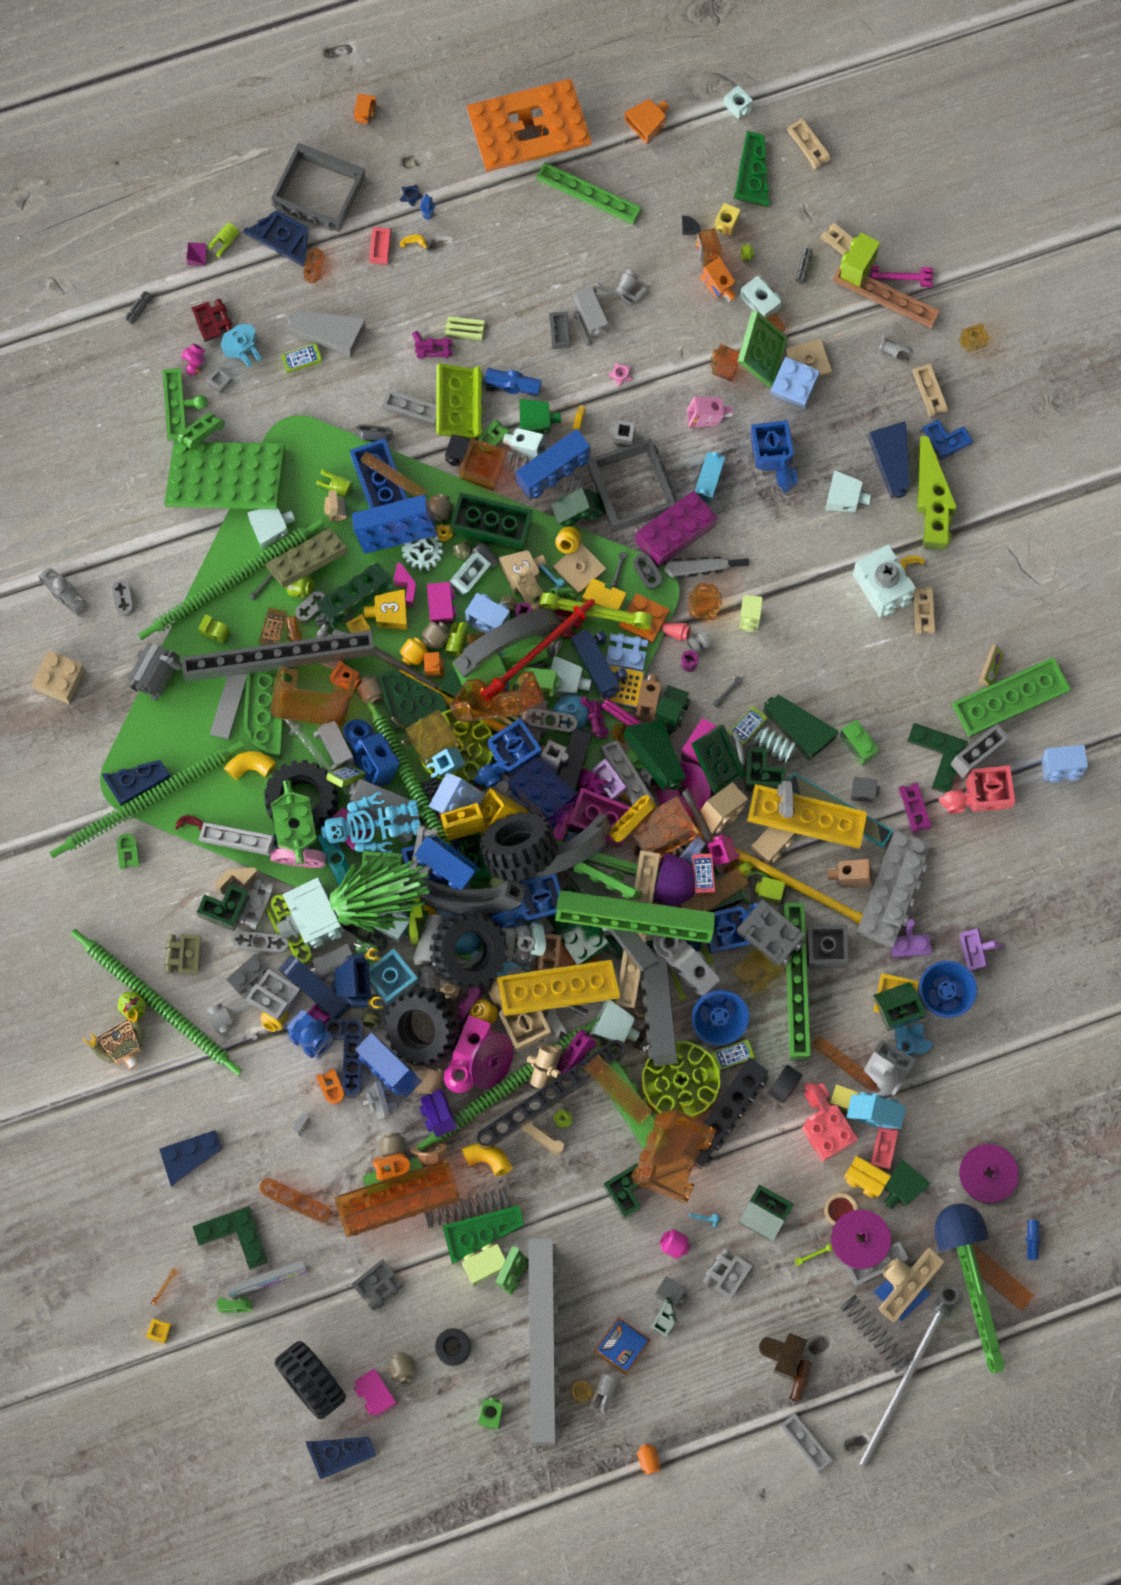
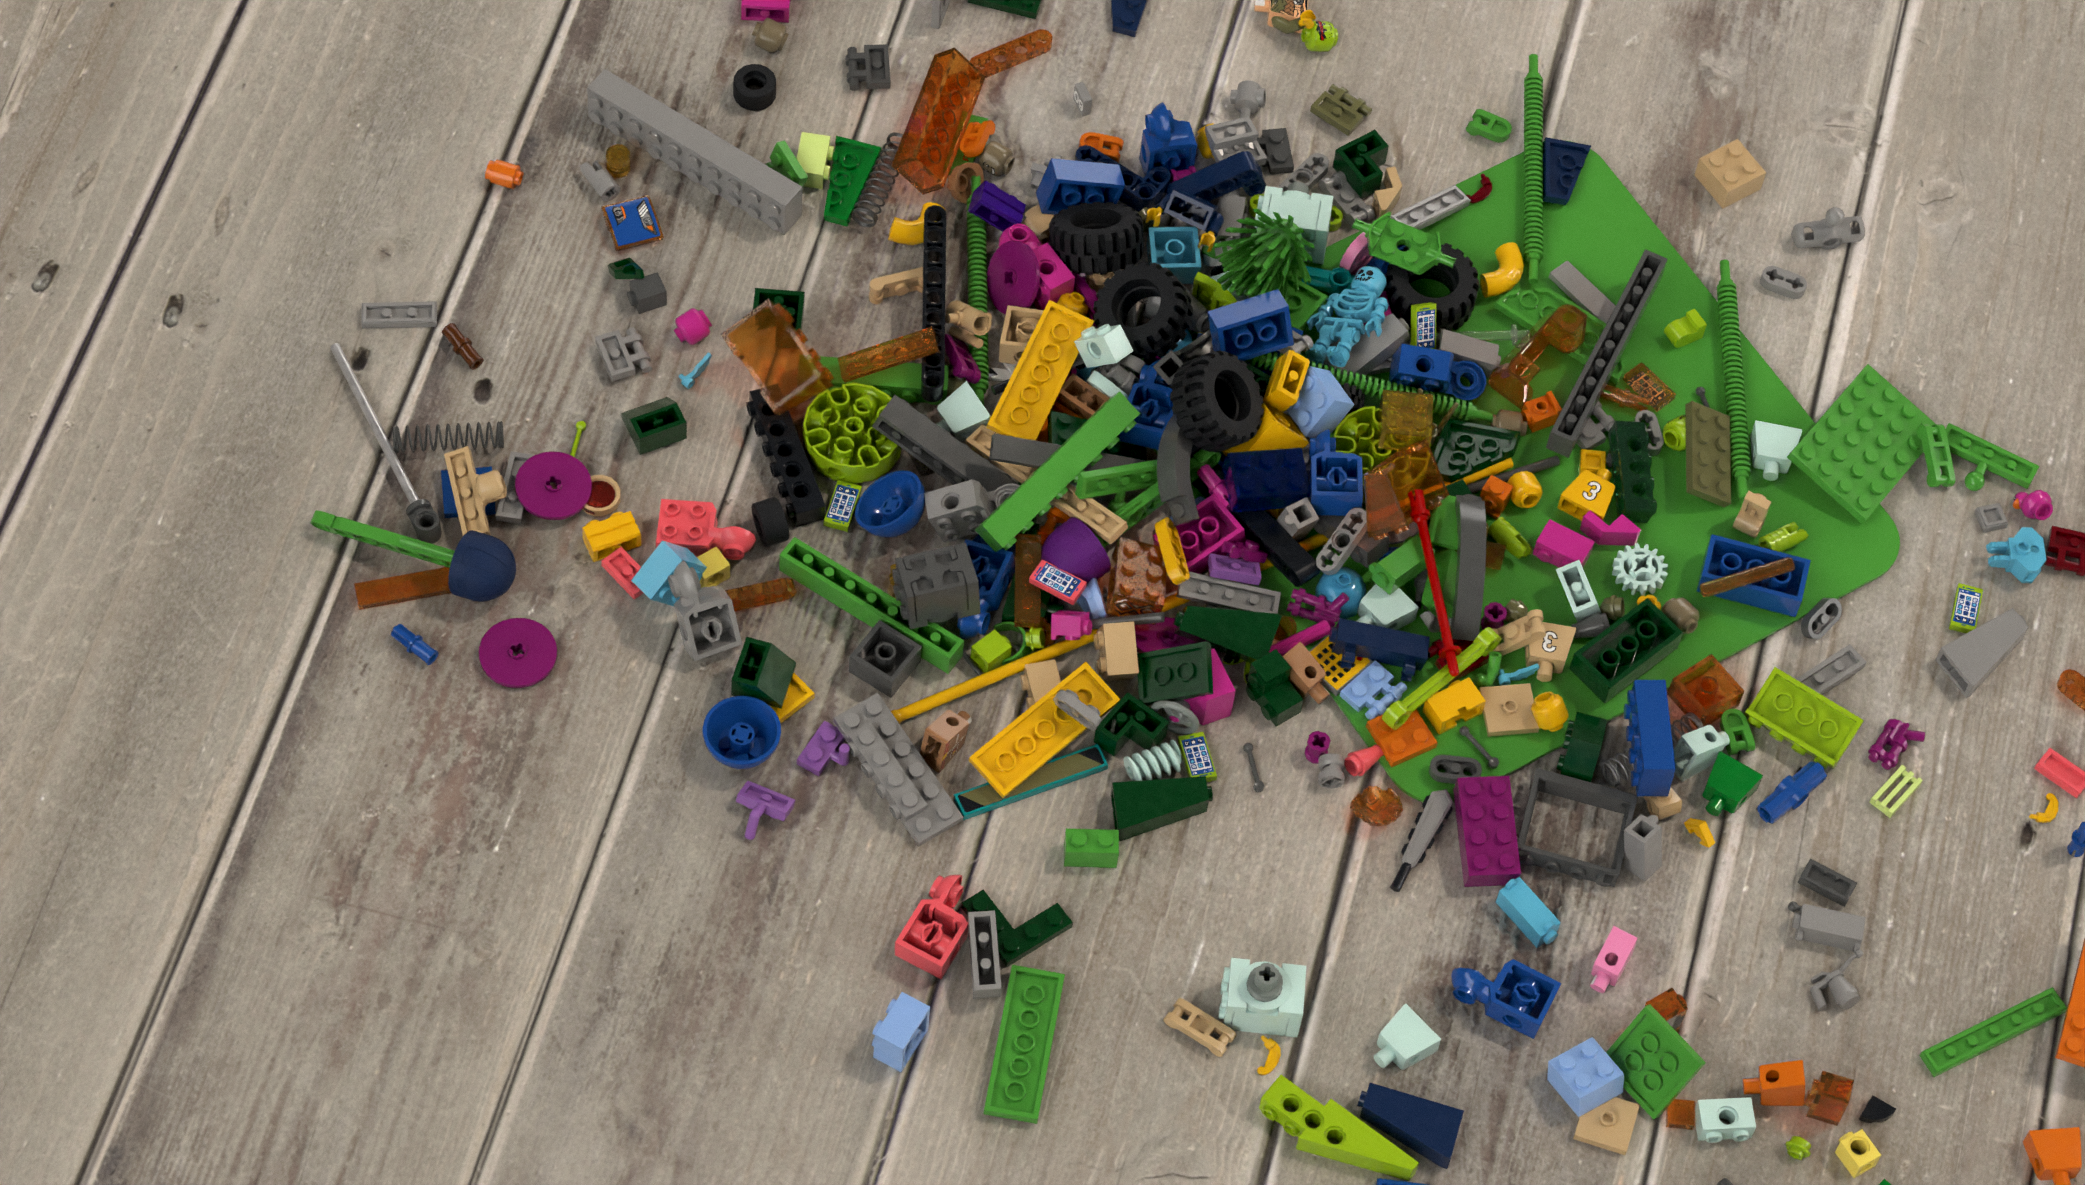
camera: 120 degrees right, 15 degrees down
bright green hose [71,929,243,1076] -> none
dark grey container [128,643,182,701] -> none
blue brick [352,495,437,554] -> none
dark tan head [422,621,449,650] -> none
medium azure brick [426,748,466,777] -> none
black brick [445,434,470,466] -> none
light blue brick [465,593,510,634] -> none
bright green brick [478,1397,503,1430] -> none
lime plate [553,1109,572,1128] -> none
bright pink plate [609,363,632,386] -> none
yellowish green brick [739,595,762,632] -> none
dark brown brick [759,1333,808,1380] -> none
dark grey brick [851,776,880,803] -> none
dark green torso [883,1159,931,1209] -> none
dark azure plate [895,1024,933,1056] -> none
magenta plate [898,782,931,833] -> none
slope [979,644,1004,687] -> none
none -> light aqua brick [1074,324,1133,368]

